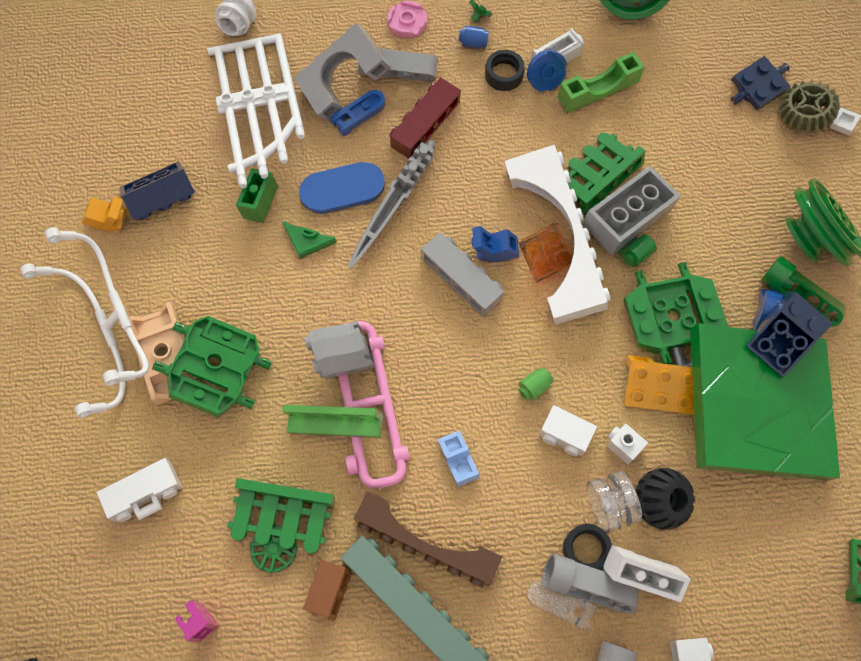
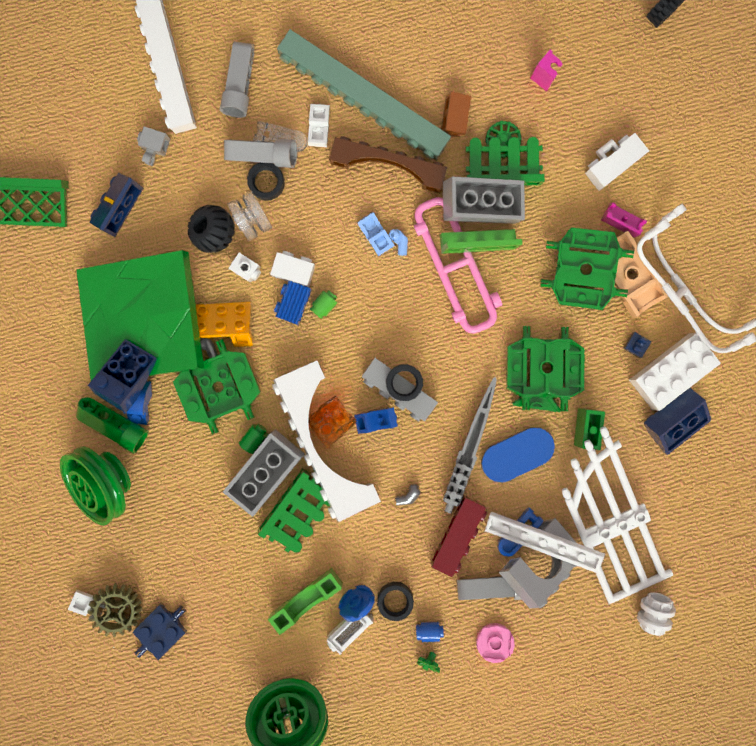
camera: 170 degrees right, 20 degrees up
light orange brick [81,196,127,231] -> none
light grey brick [304,321,375,380] -> none
white piece [603,545,691,602] -> none
none -> dark blue slope [89,172,144,237]
none -> light grey brick [137,127,170,166]
none -> blue brick [274,281,312,326]
none -> white slope [308,104,330,147]
none -> black tyre [386,364,423,401]
none -> light blue arm [389,229,408,256]
none -> flat silver arm [396,484,421,506]
none -> light grey brick [443,177,525,224]
none -> white tile [485,512,605,573]
none -> green piece [506,326,585,412]
none -> dark pink hinge [601,202,647,238]
none -> dark blue tile [623,332,651,358]
none -> white brick [629,333,721,411]

